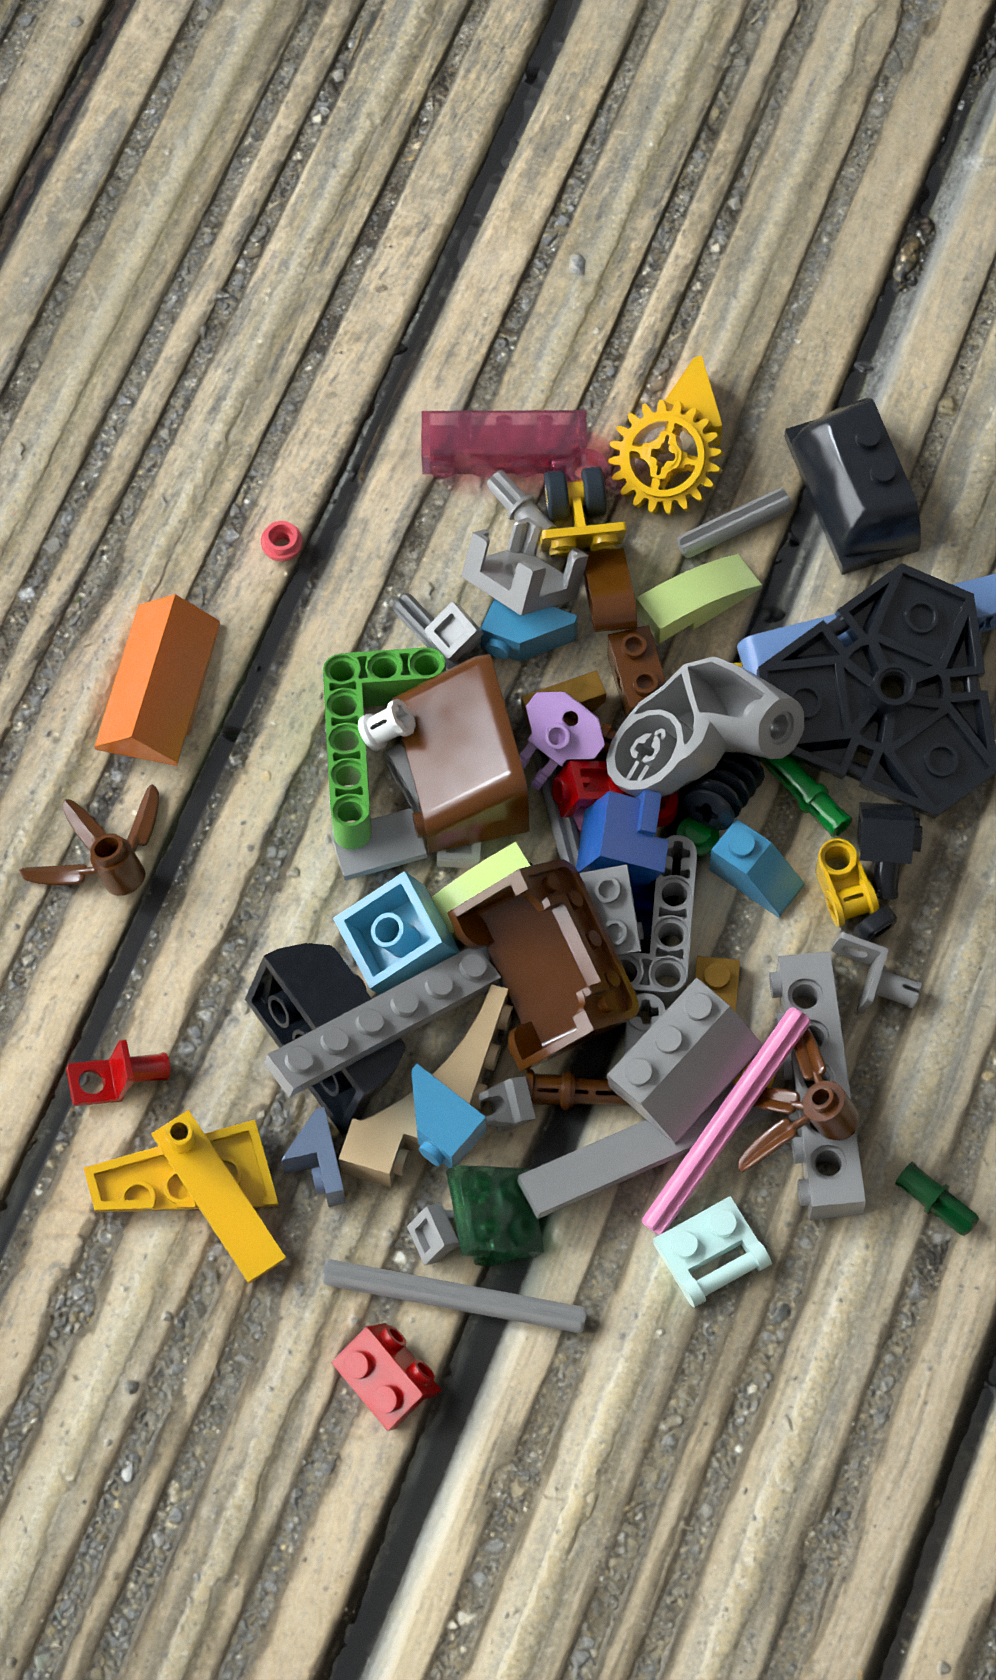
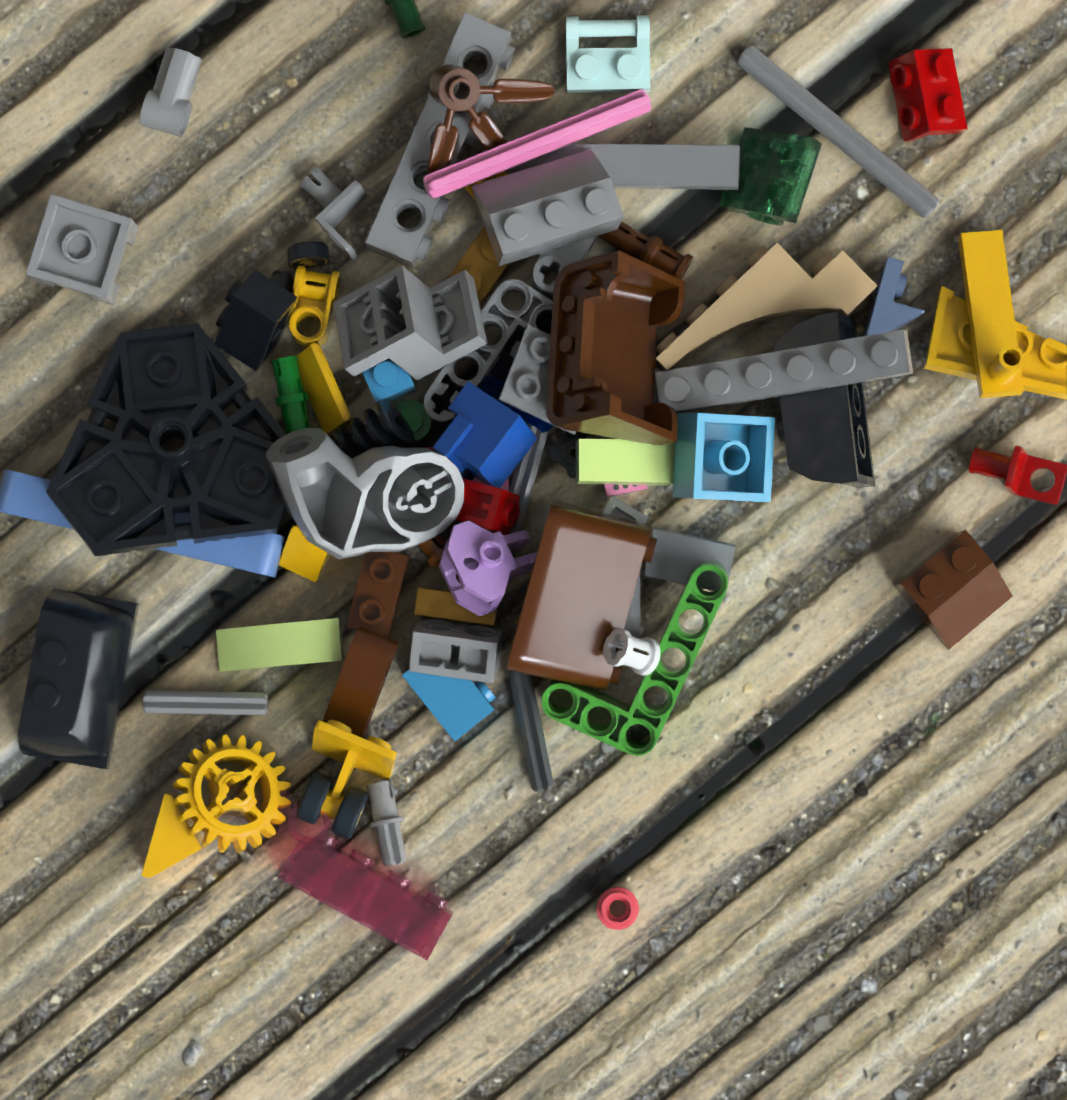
camera: 155 degrees left, 20 degrees up
reddish brown plant [19,784,159,896] -> none
orange slope [94,594,220,766] -> none
light grey tile [407,1203,467,1266] -> none
dark azure slope [411,1064,487,1171] -> none
tile [423,601,484,663] -> none
light grey panel [461,517,589,616] -> none
light grey tile [479,1076,536,1132] -> none
none -> yellow slope [297,343,352,434]
none -> light grey bracket [333,265,488,380]
none -> light grey brick [409,616,504,683]
none -> reddish brown slope [894,529,1013,650]

